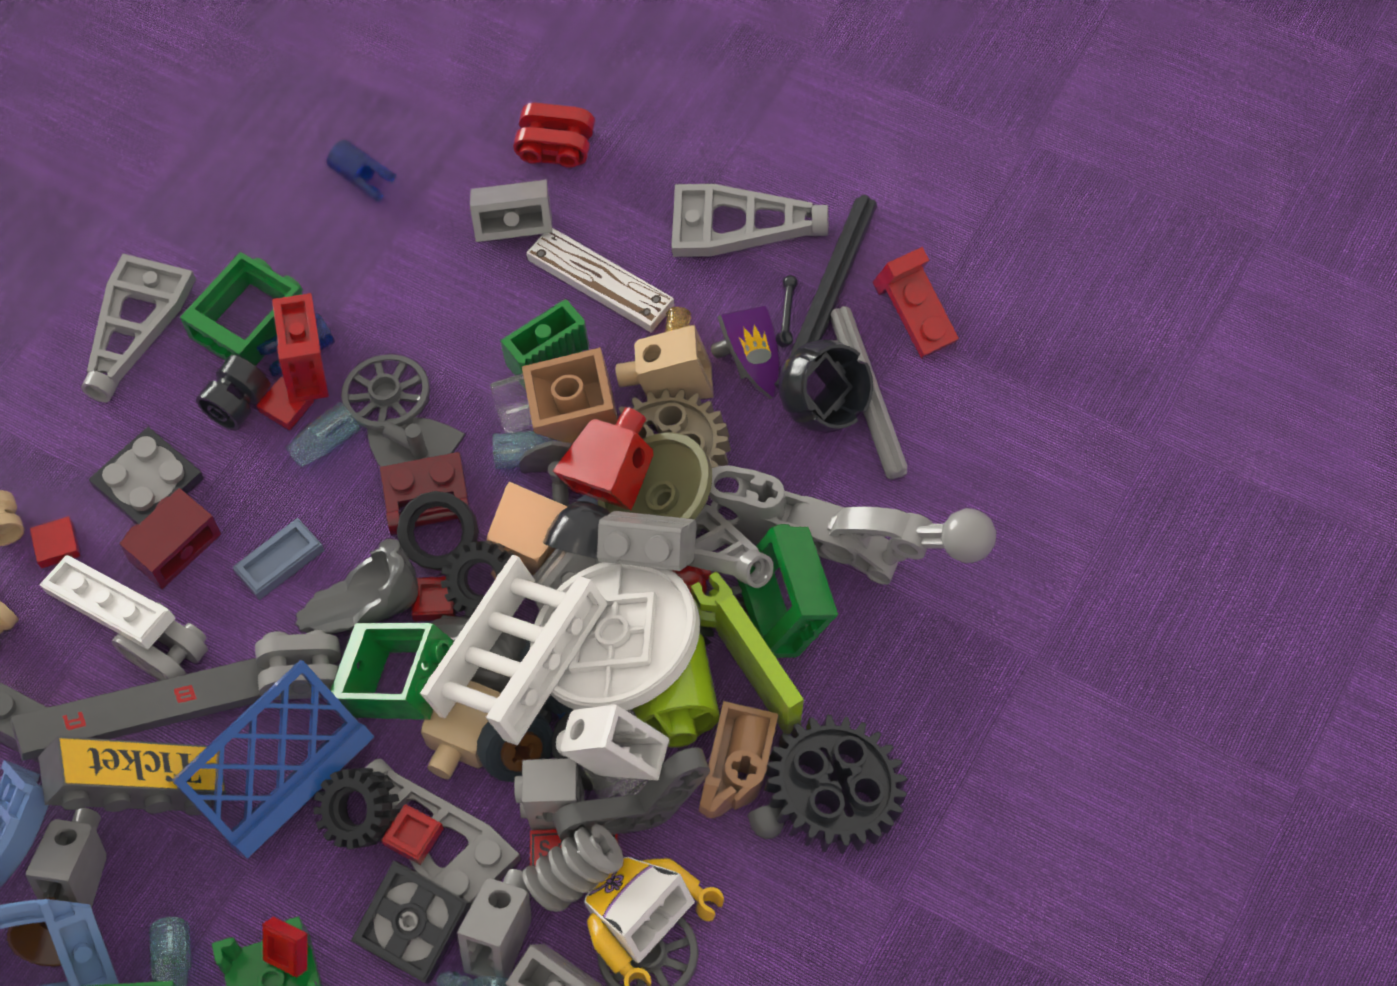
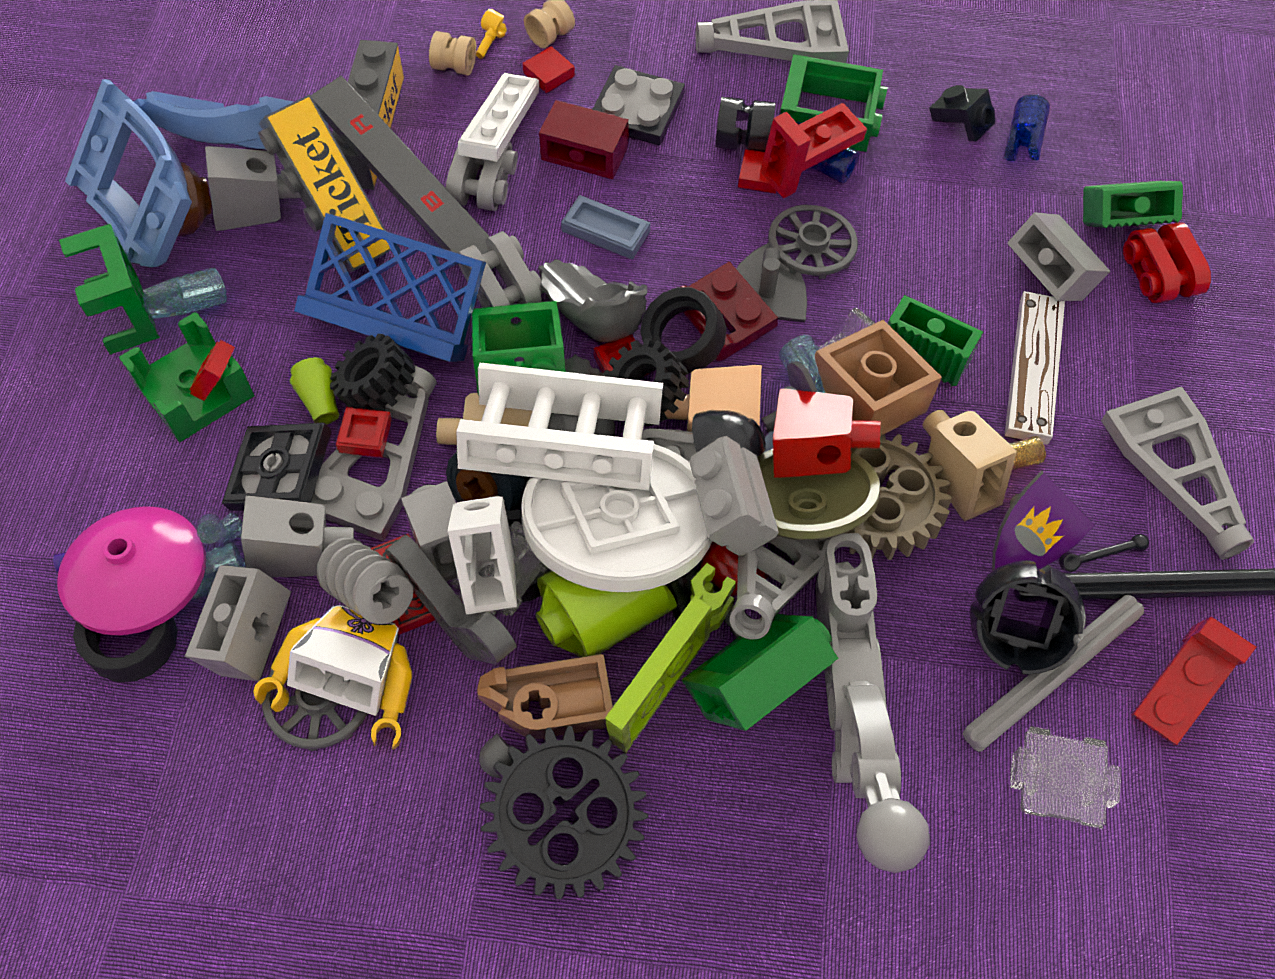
camera: 60 degrees right, 0 degrees up
clear light blue hinge [285,402,361,467] -> none
none -> lime cone [289,357,339,424]
none -> black bracket [929,85,996,142]
none -> clear piece [1010,726,1121,829]
none -> green brick [1083,180,1183,228]

